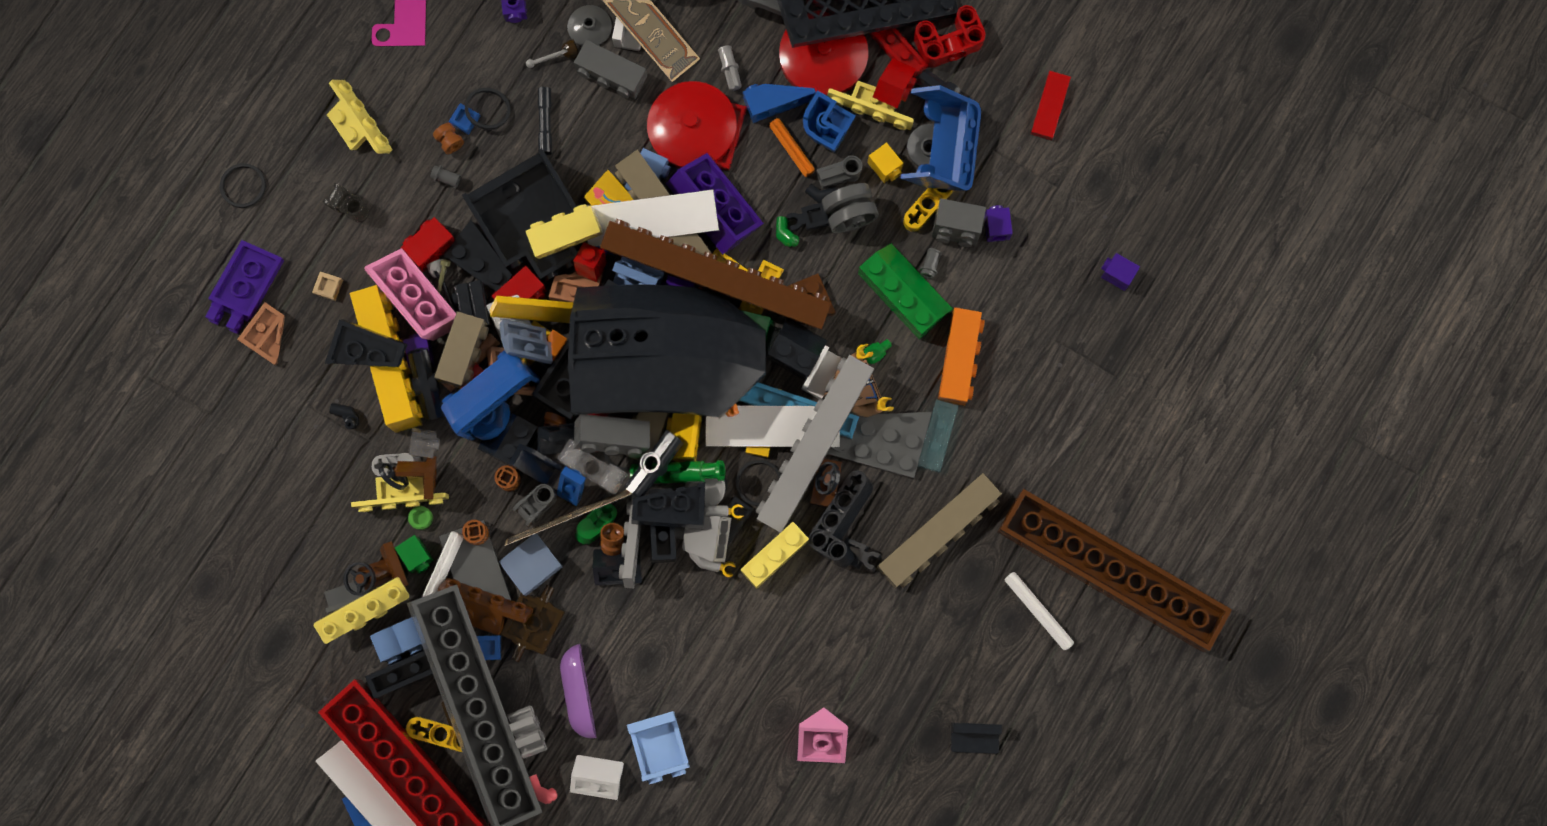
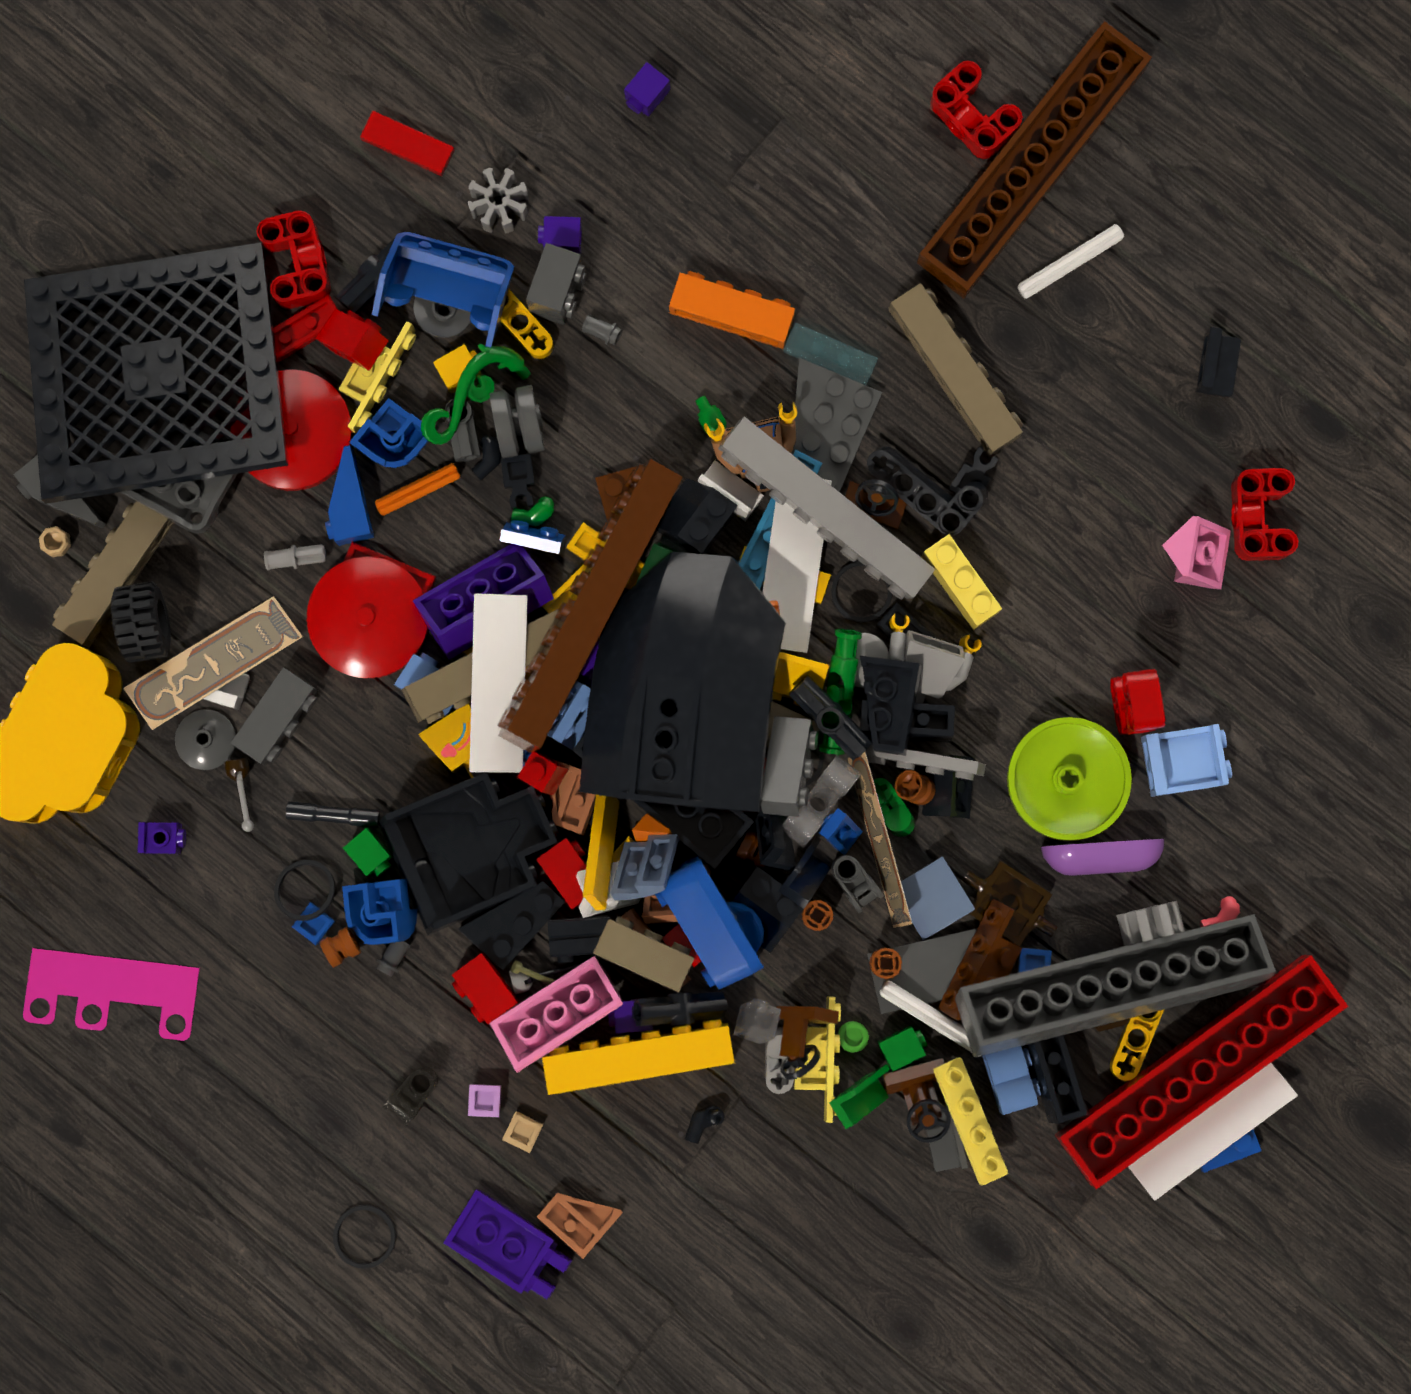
camera: 80 degrees left, 5 degrees up
black wing [325,319,407,367] -> none
light yellow bracket [327,80,393,153] -> none
light yellow brick [526,204,603,259] -> none
white panel [570,755,624,800] -> none
green slope [858,243,953,340] -> none
none -> blue brick [342,879,417,945]
none -> green brick [343,828,393,877]
none -> green plant [421,344,531,445]
none -> light grey gear [468,168,529,233]
none -> lavender plate [468,1084,501,1117]
none -> plate [500,520,565,554]
none -> green panel [829,1064,890,1129]
none -> red beam [930,61,1023,159]
none -> lime dish [1007,717,1132,841]
none -> red beam [1110,669,1165,735]
none -> red beam [1231,468,1299,561]

